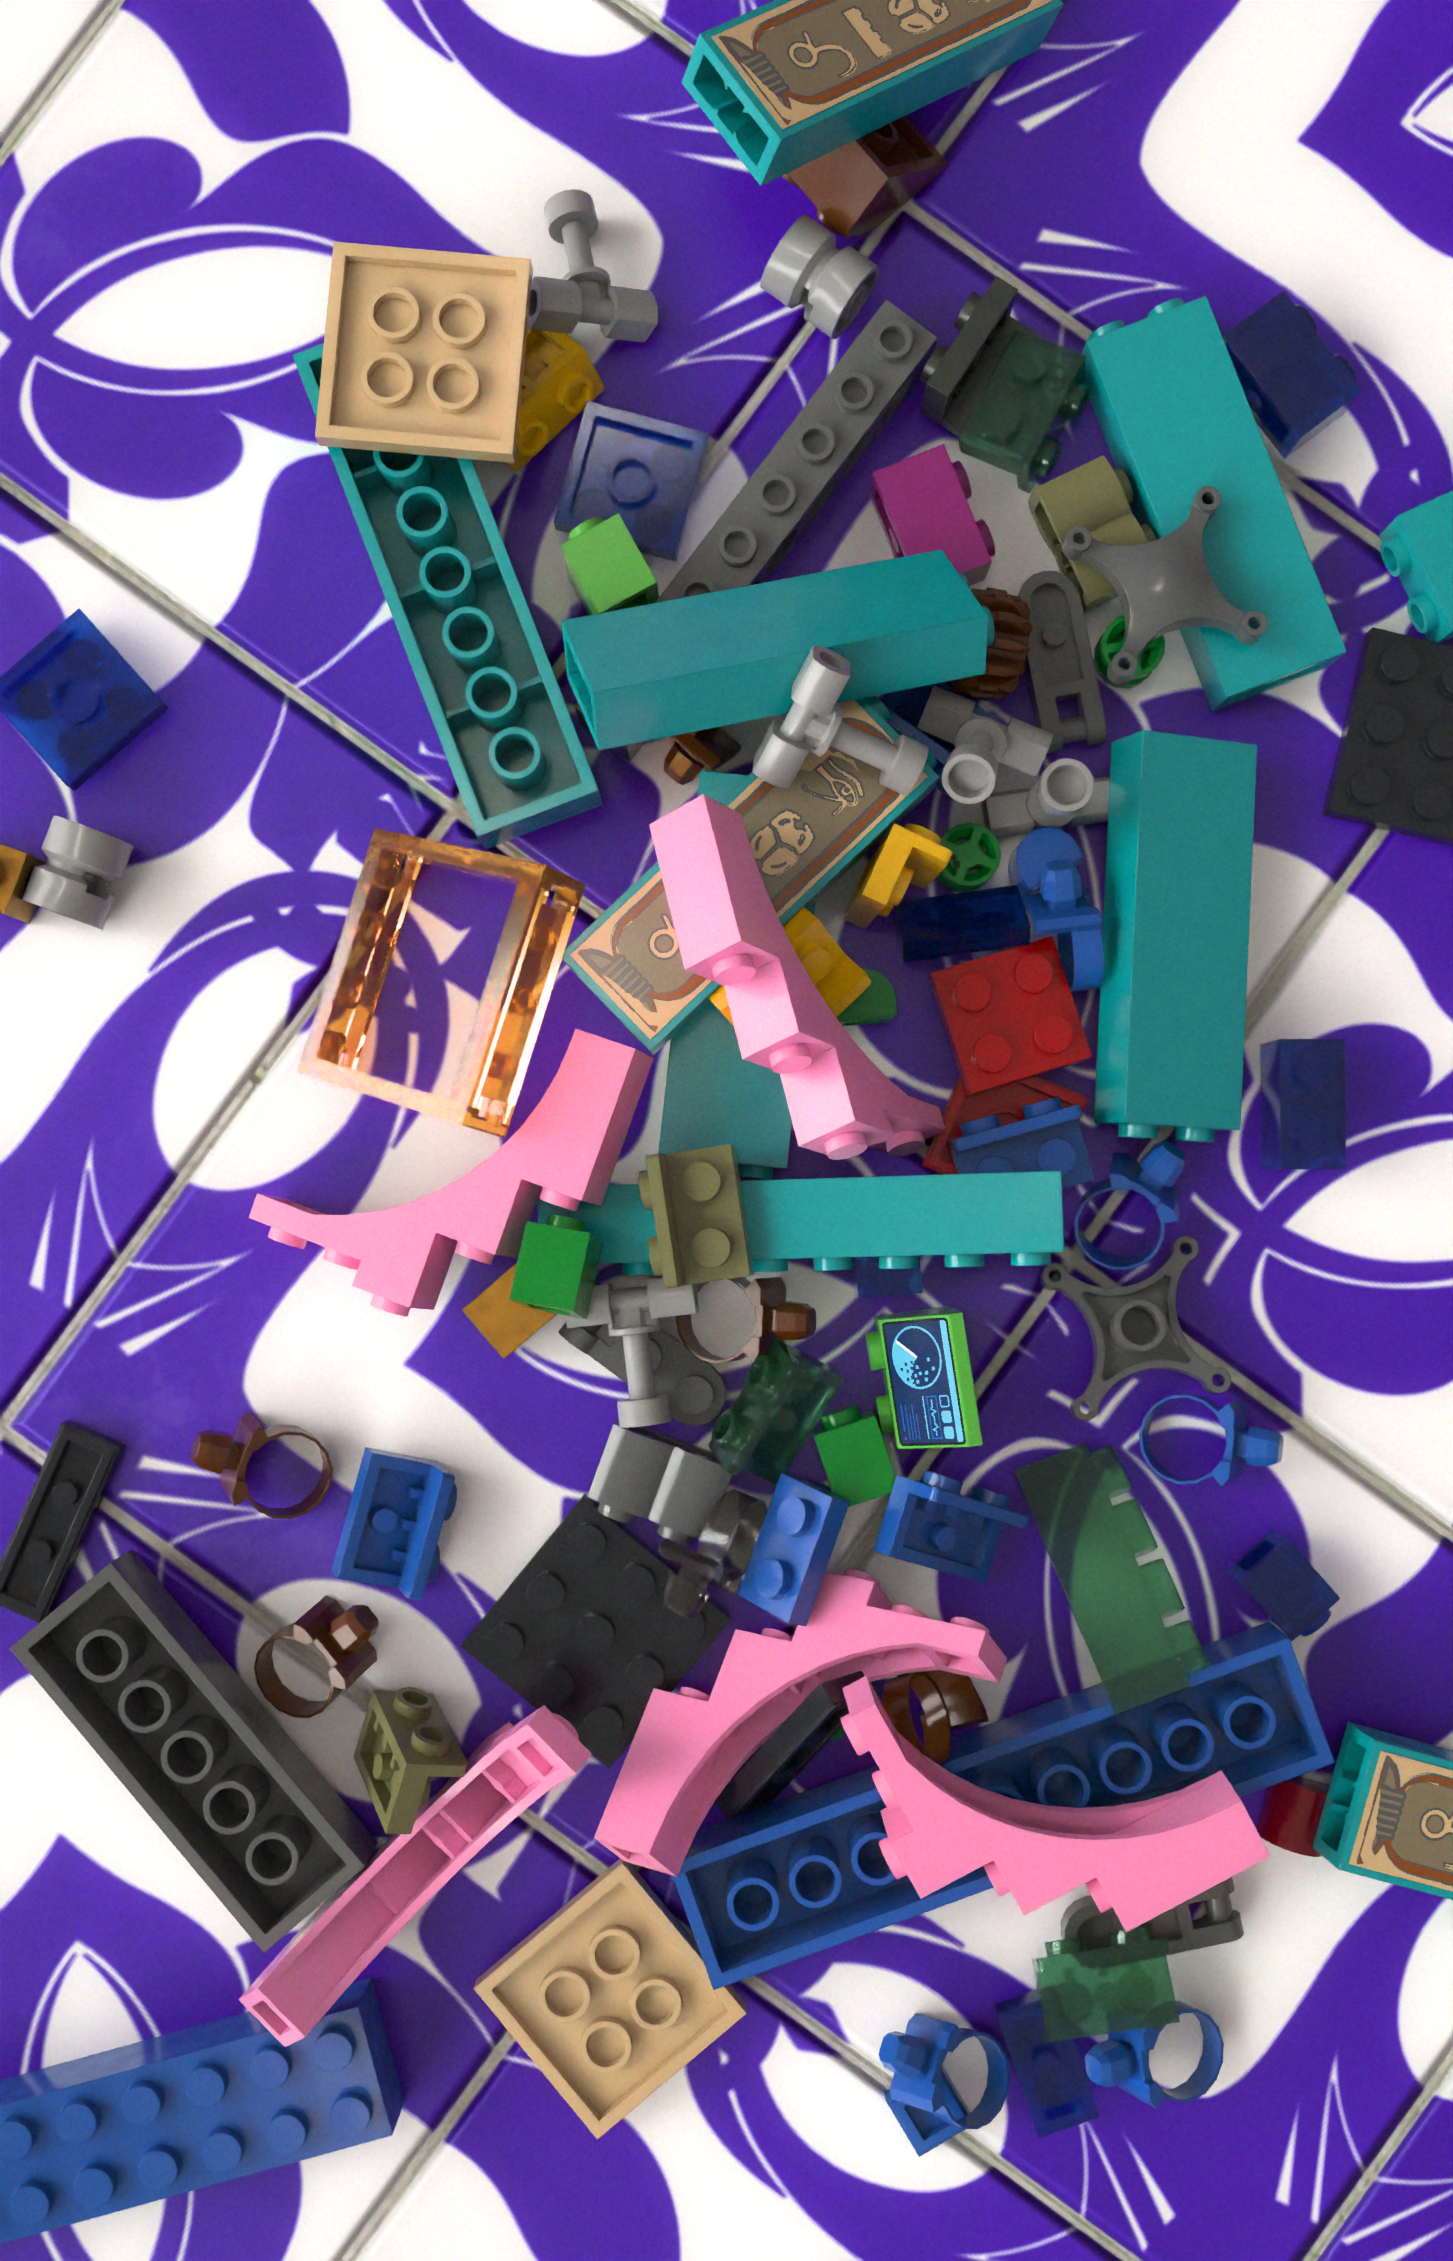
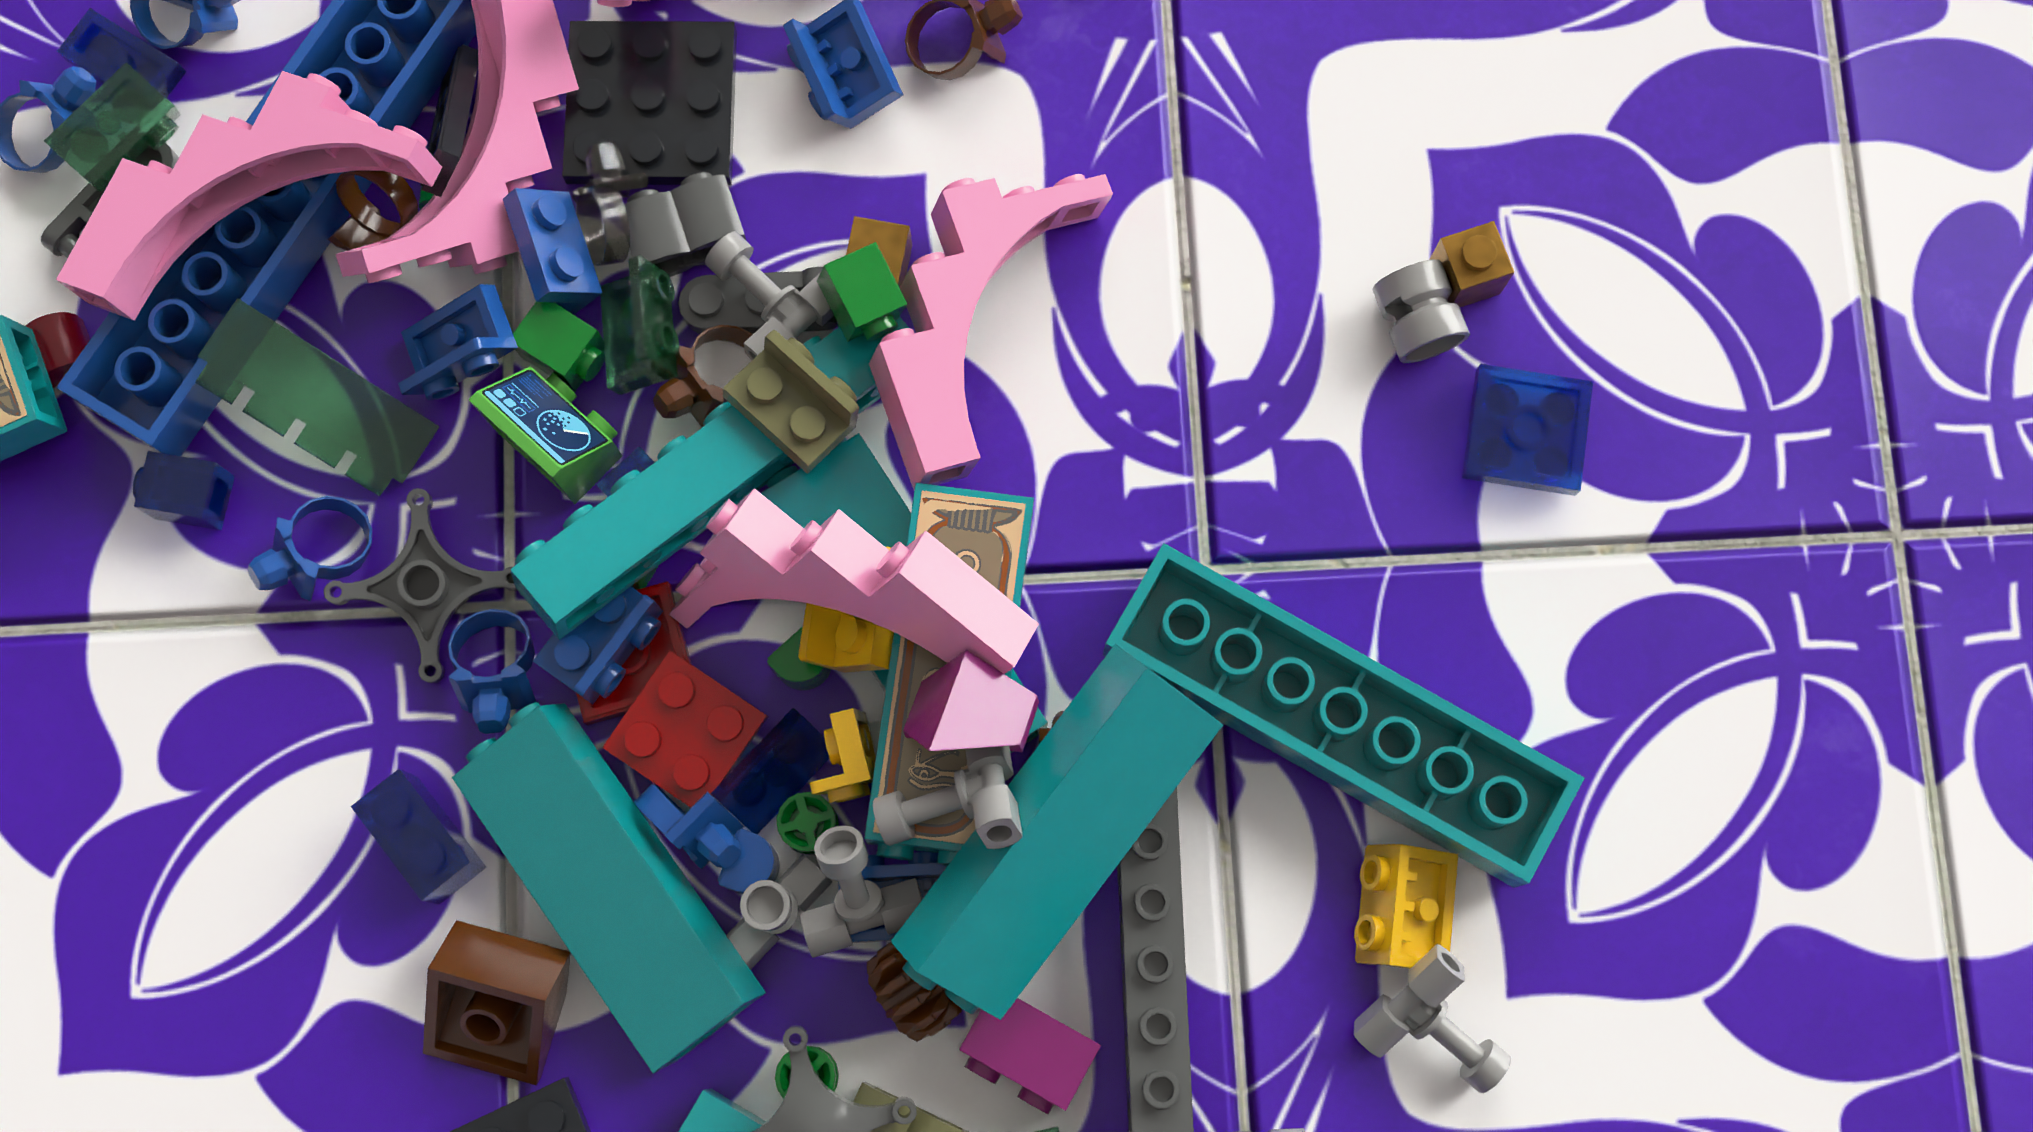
camera: 140 degrees right, 10 degrees down
clear orange window [297,828,586,1138] -> none
tan plate [315,241,533,463] -> none
clear blue plate [553,401,709,562] -> none
bright green brick [561,513,659,615] -> none
dark grey plate [1018,571,1107,754] -> none
none -> reddish brown slope [423,920,571,1086]
none -> slope [903,650,1039,752]

